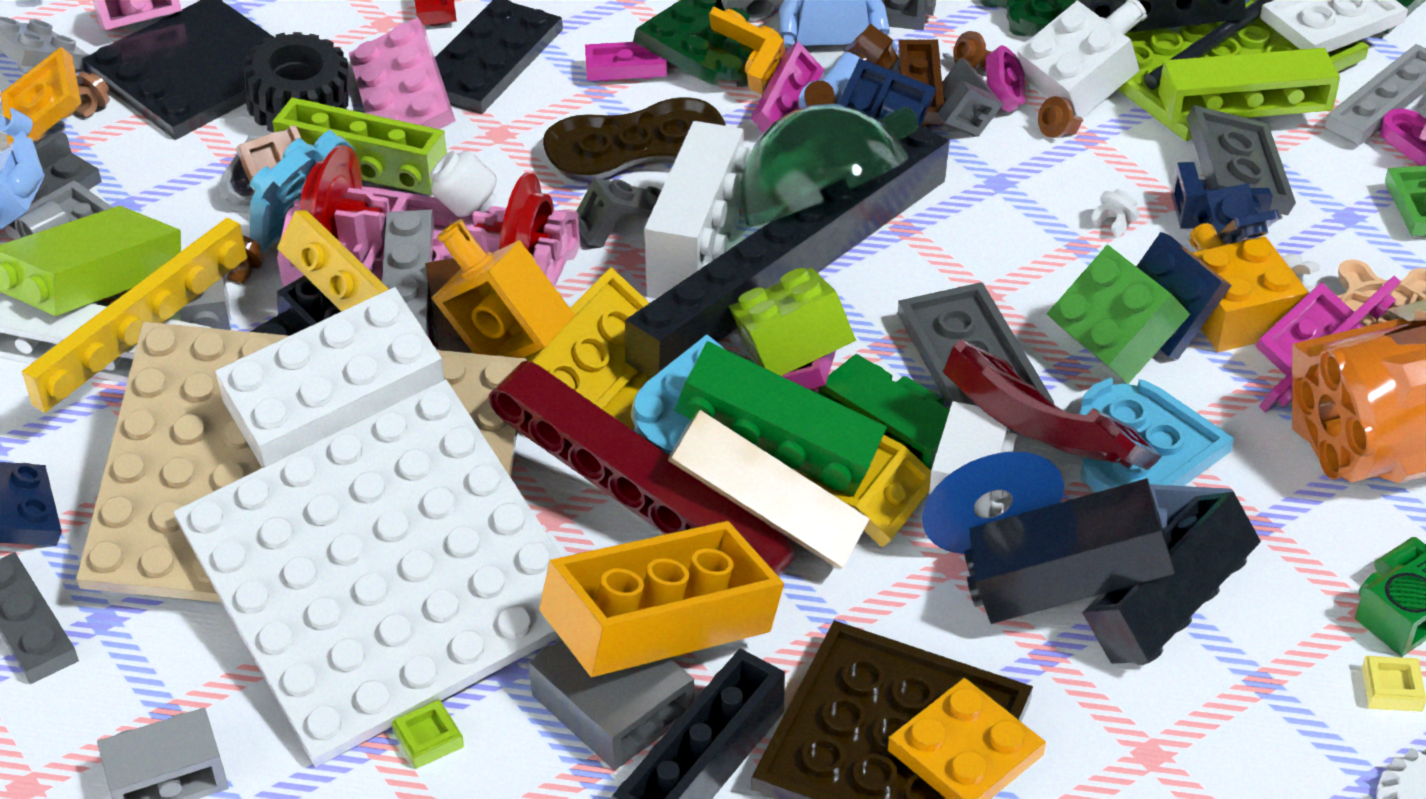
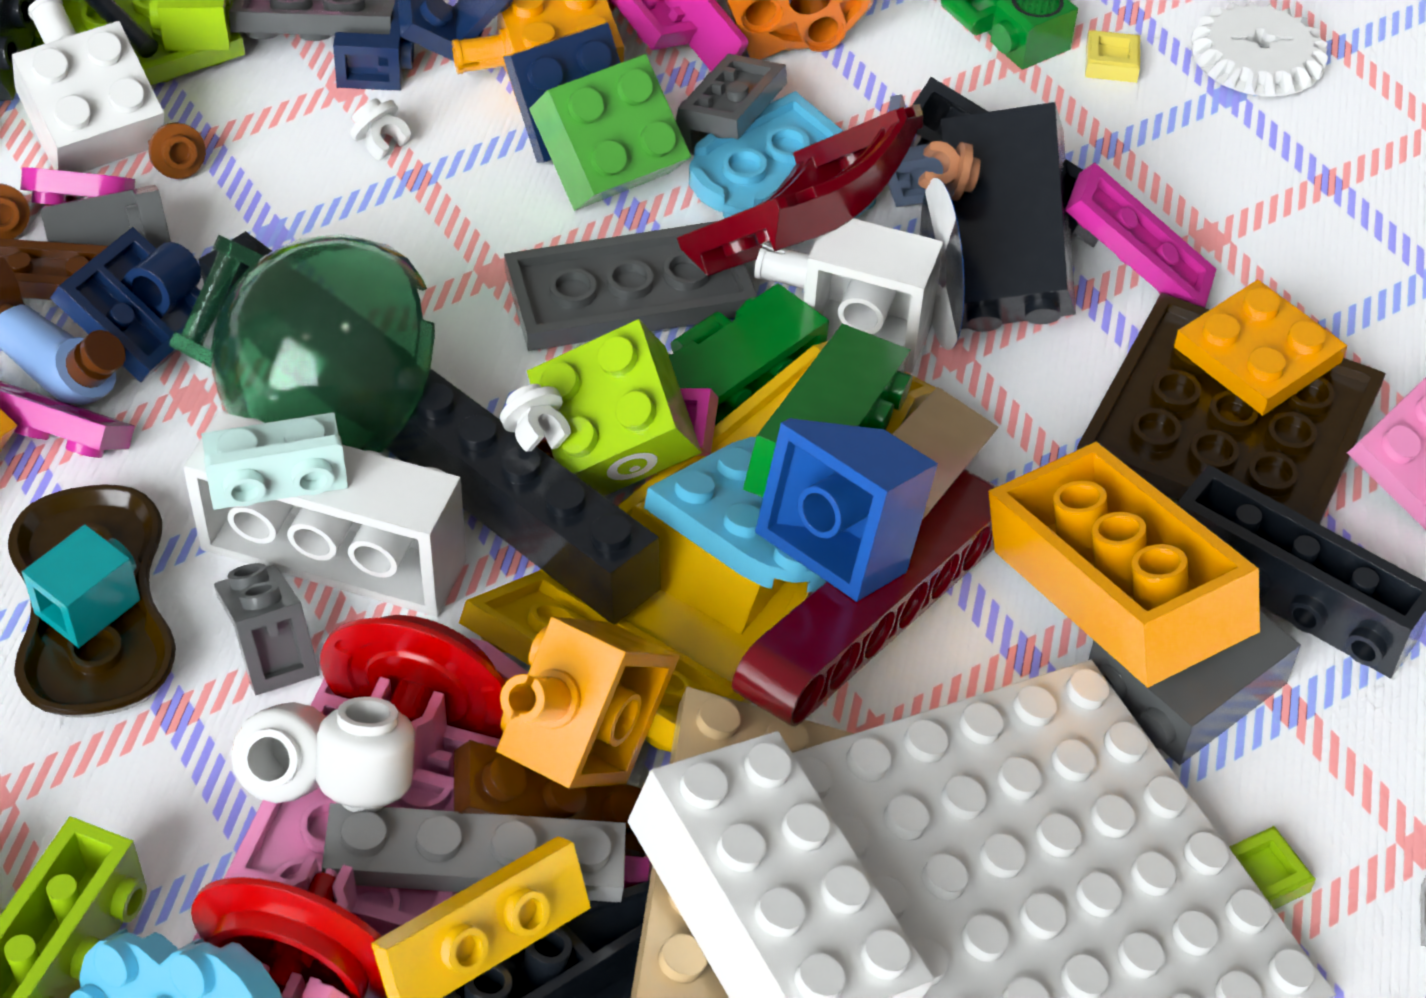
camera: 90 degrees left, 5 degrees up
none -> teal brick [22,524,140,648]
none -> light aqua bracket [201,412,348,510]
none -> white head [316,697,416,812]
none -> white plate [500,384,571,452]
none -> dark grey bracket [676,54,787,155]
none -> blue slope [755,418,938,602]
none -> nougat plate [918,141,980,201]
none -> dark pink plate [1065,162,1217,308]

